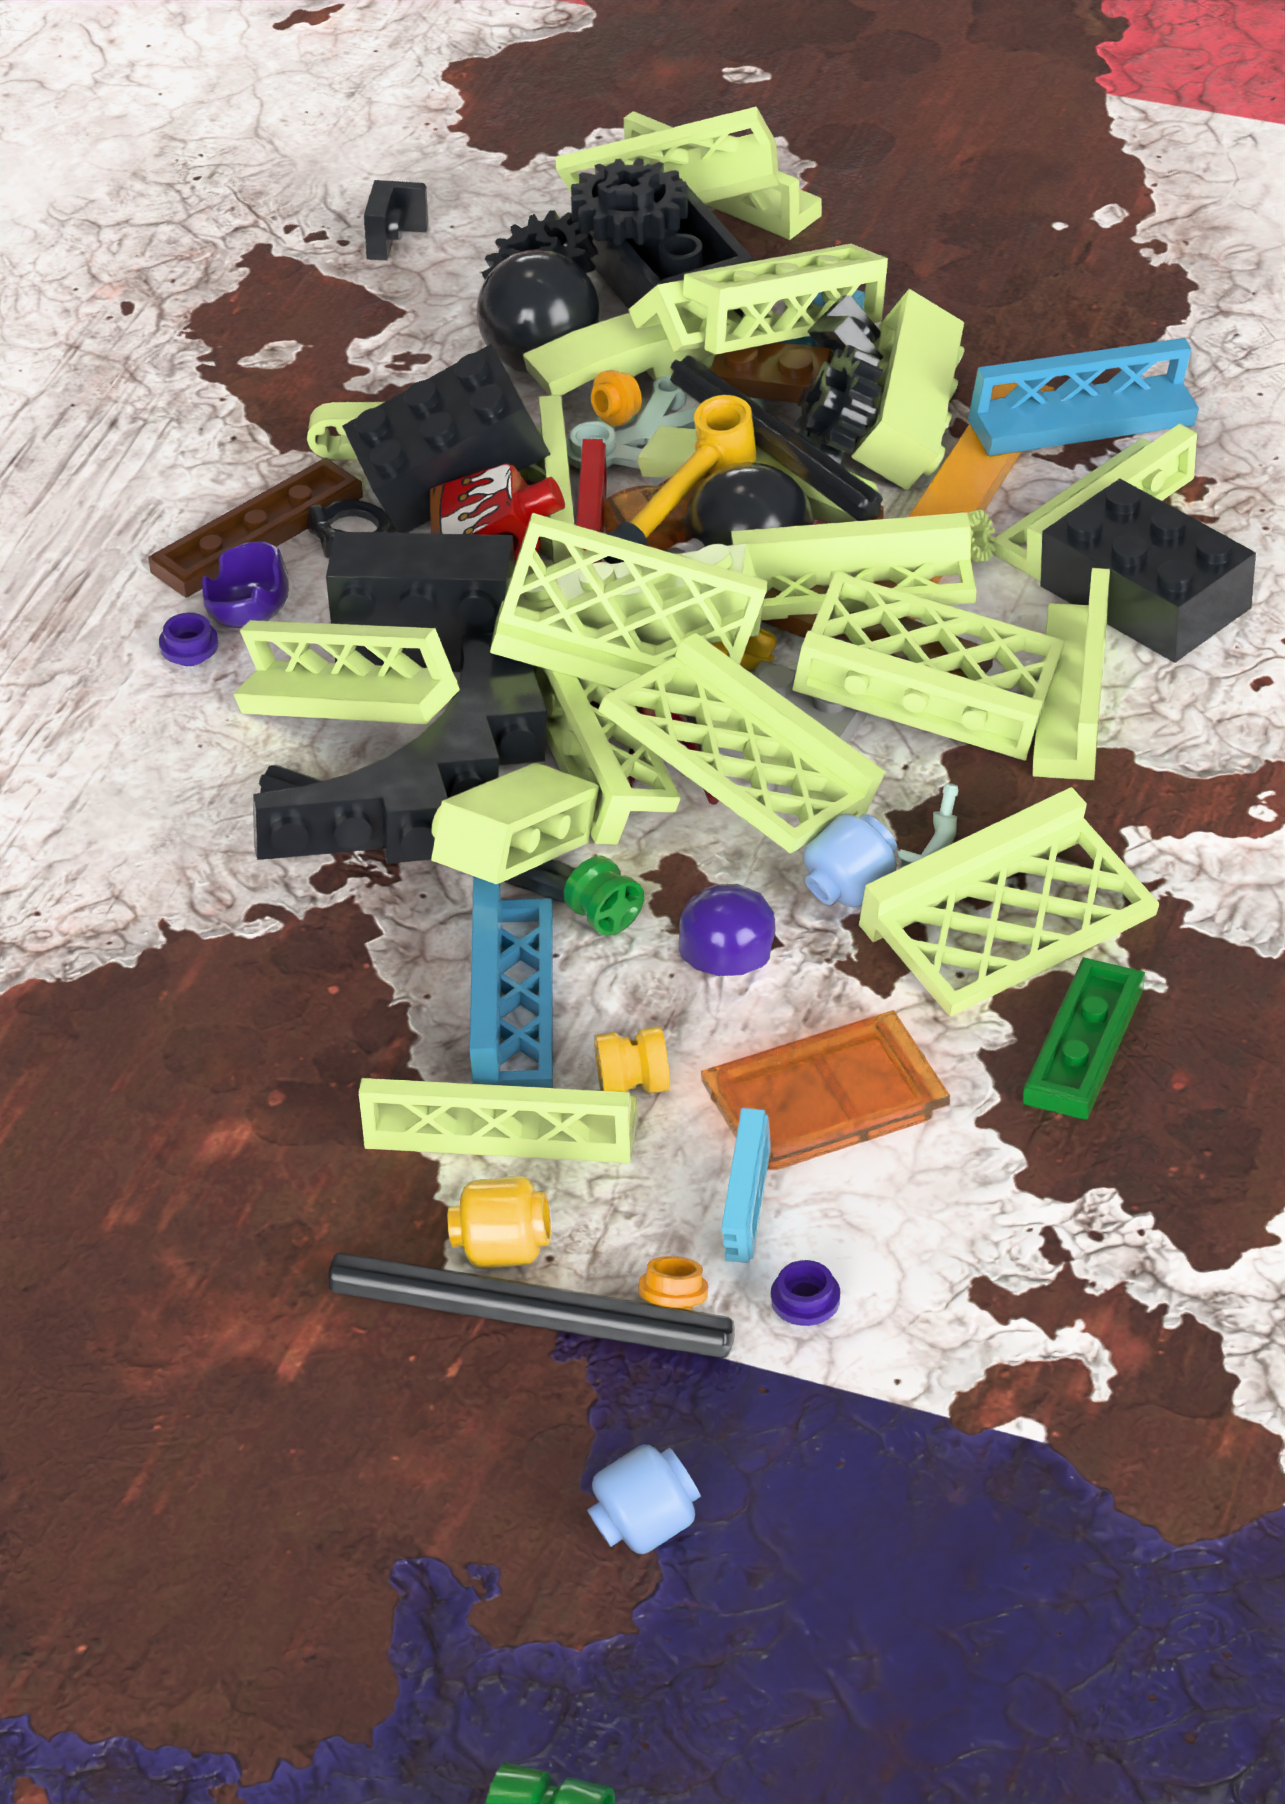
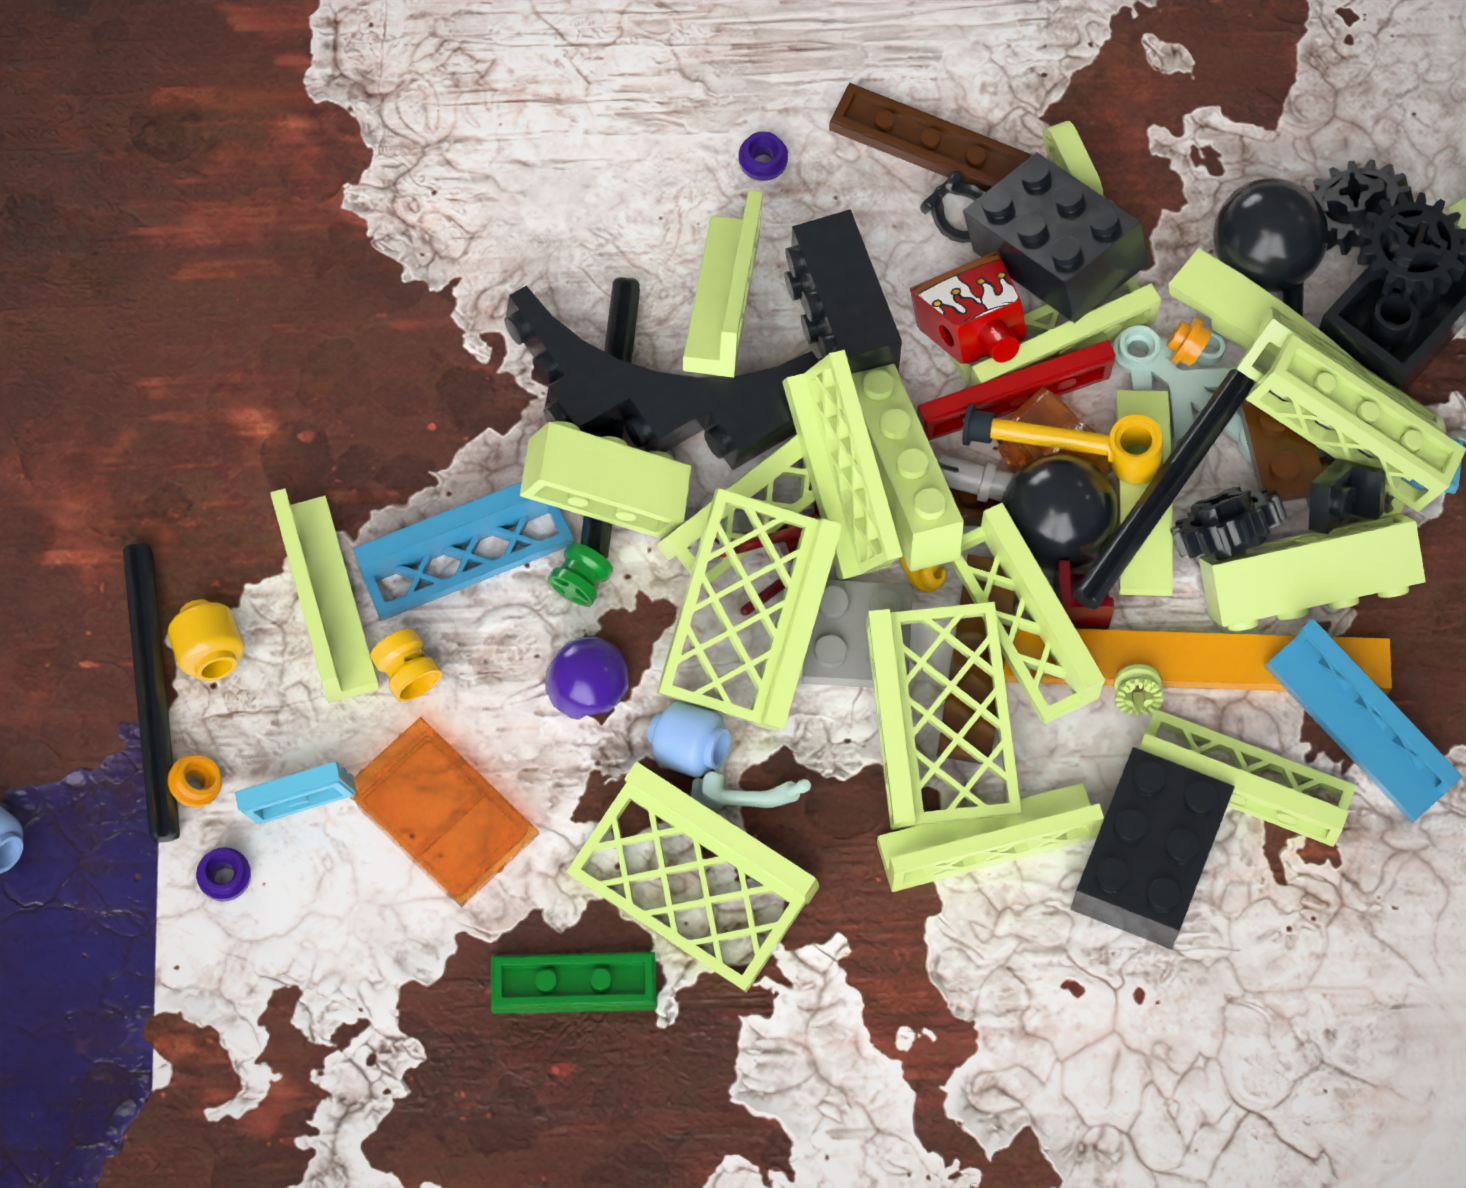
camera: 65 degrees right, 25 degrees up
dark purple hair [202,542,289,629] -> none
black bracket [364,180,428,261] -> none

